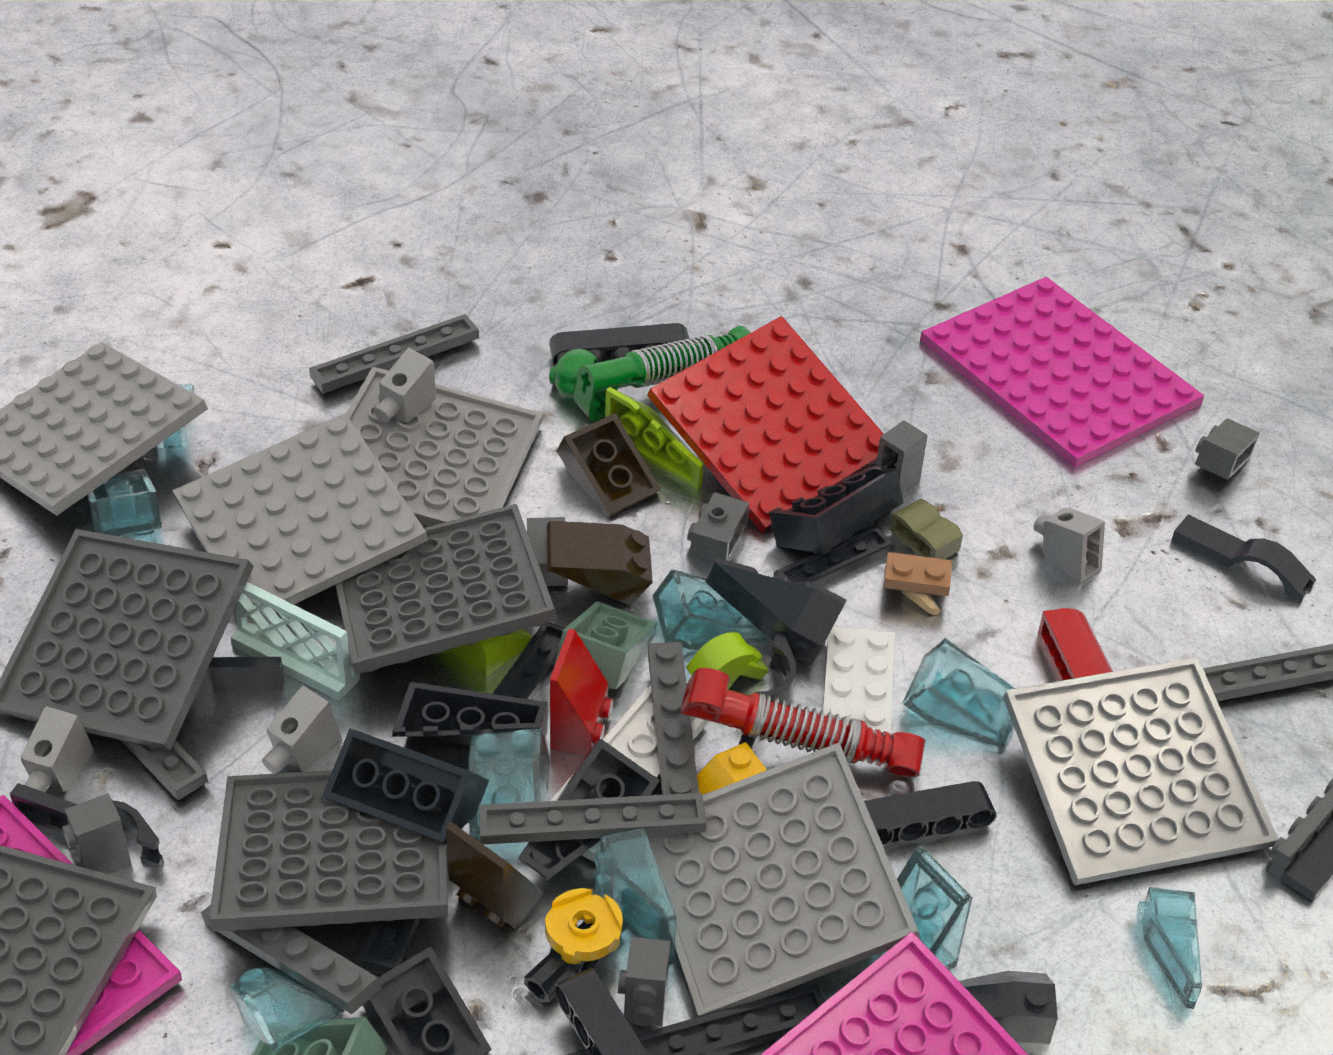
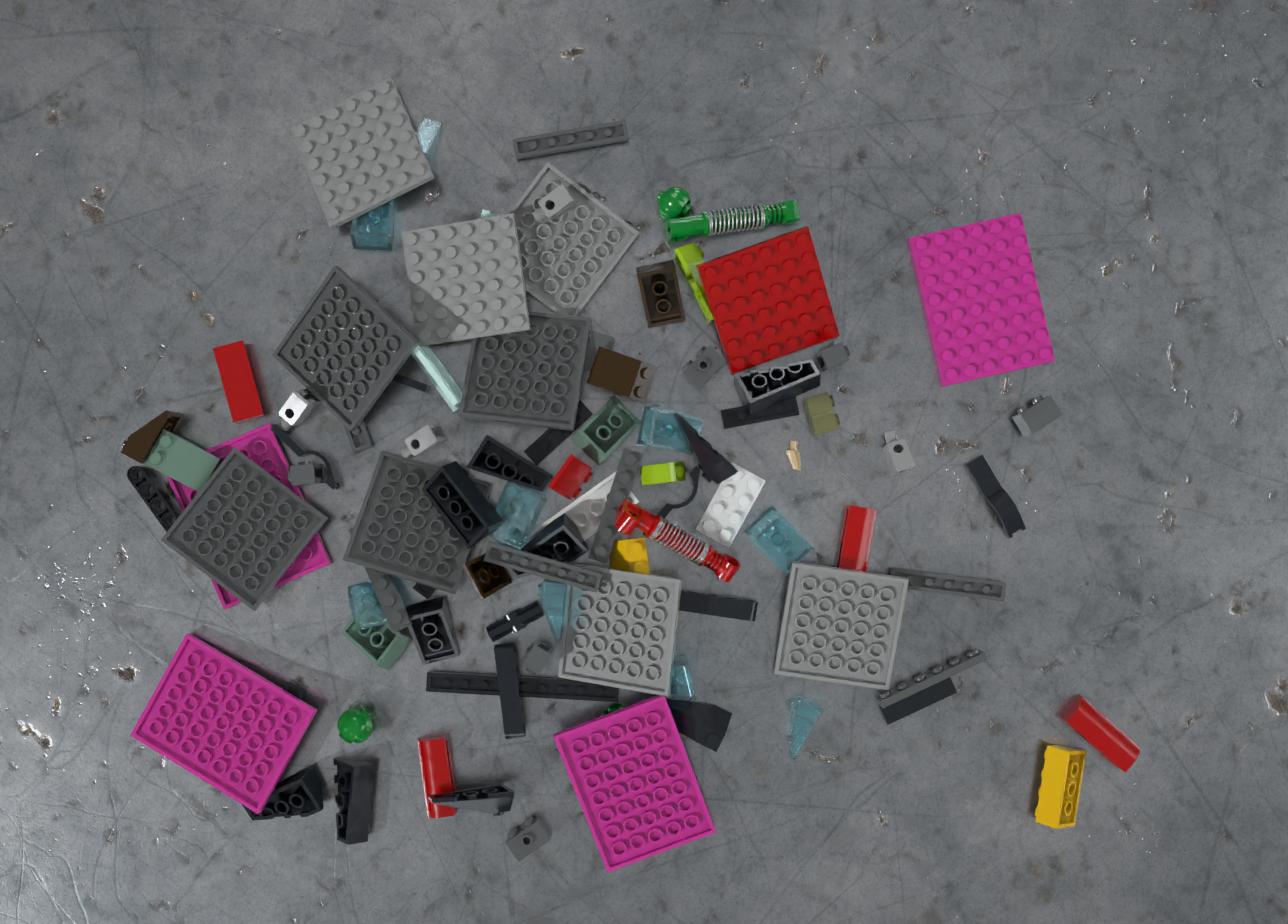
camera: 25 degrees right, 45 degrees up
yellow plate [545,888,623,964] -> none
black beam [549,323,690,367] -> none
medium nougat bracket [883,552,952,596] -> none

